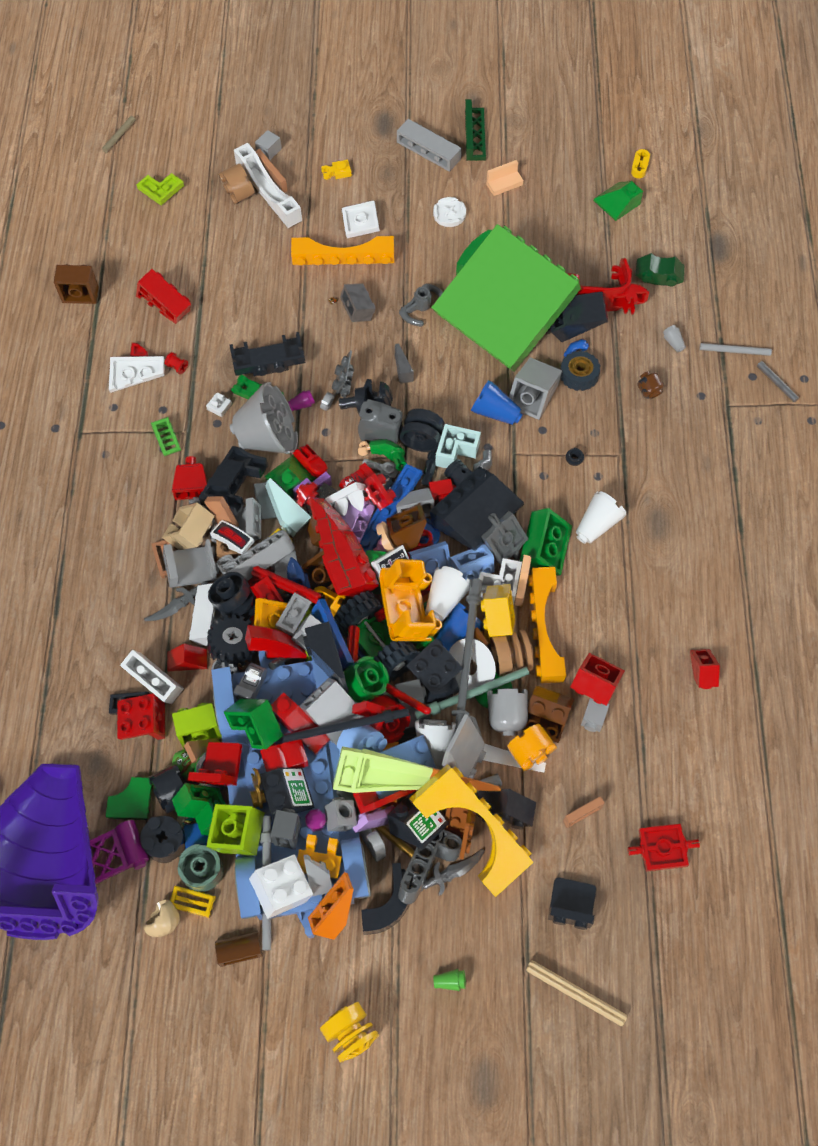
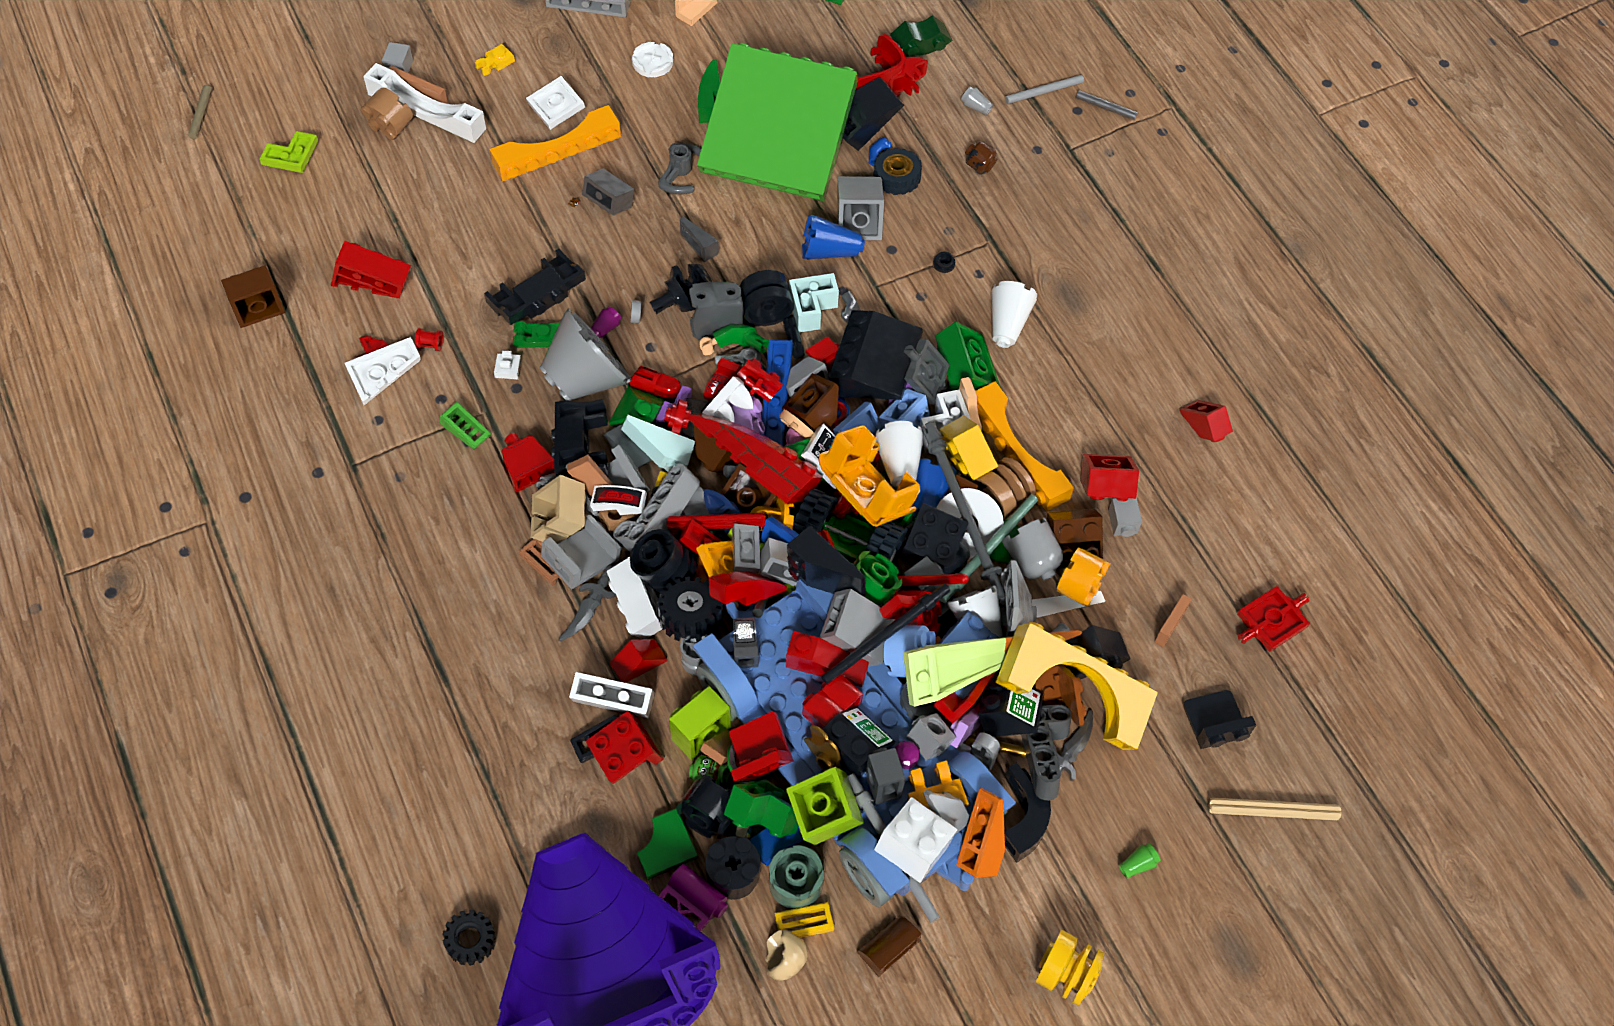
camera: 30 degrees left, 5 degrees down
green brick [223,699,283,749] -> none
dark grey hinge [332,350,354,398] -> none
black piece [444,459,472,487] -> none

